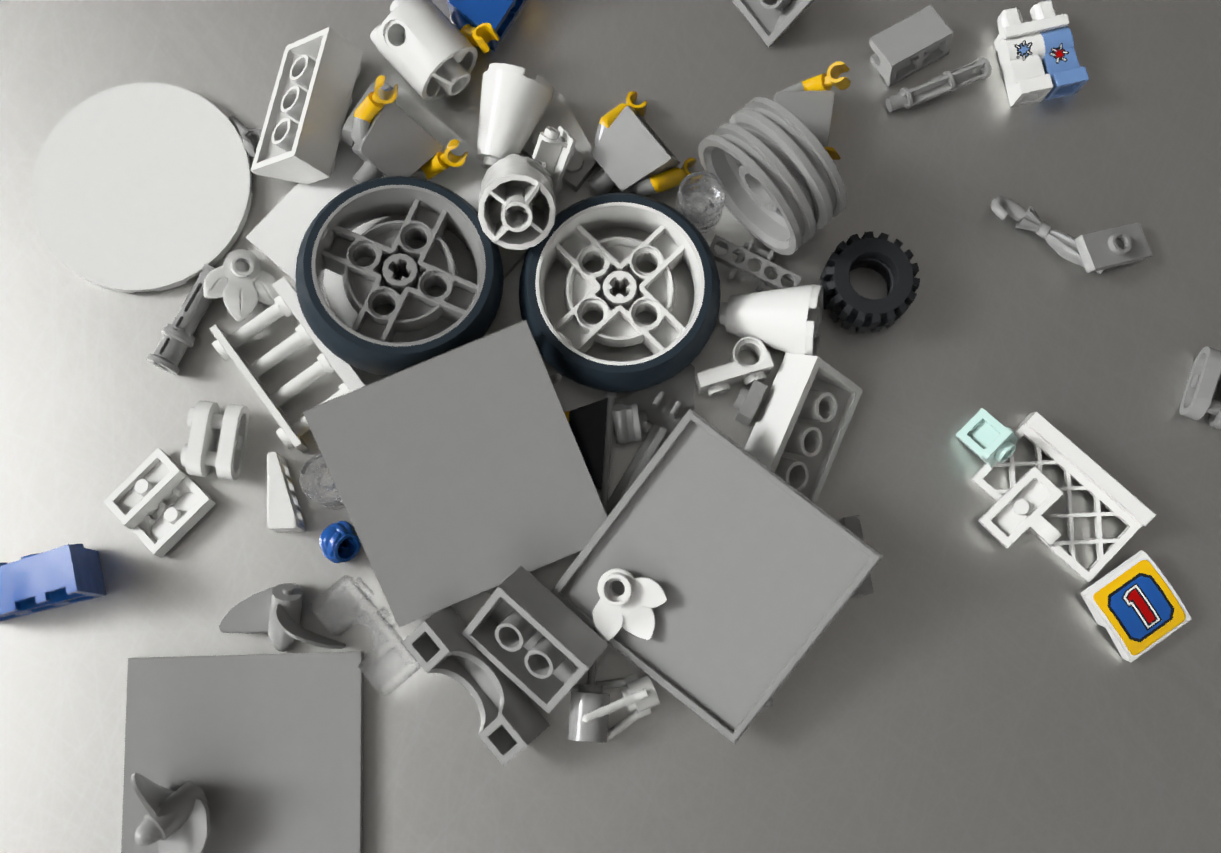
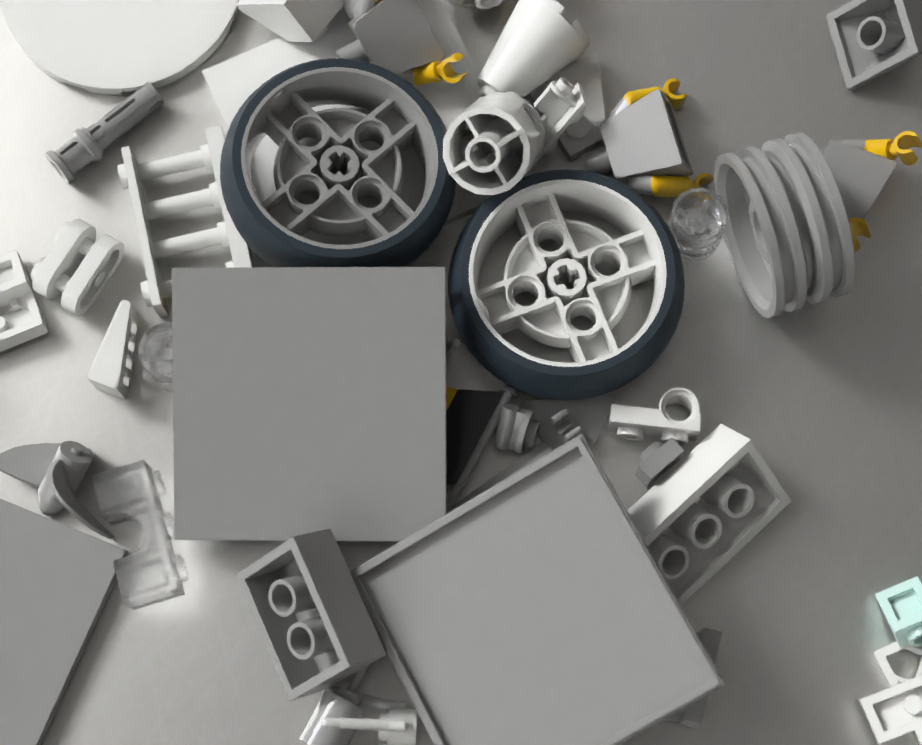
camera: 30 degrees right, 5 degrees down
white plate [203,249,279,322] -> none
blue piece [319,521,361,563] -> none
light grey arch [403,606,550,766] -> none
white plate [593,568,667,642] -> none
light grey piece [710,235,802,292] -> none
white cone [719,284,824,356] -> none
black tyre [819,231,920,334] -> none

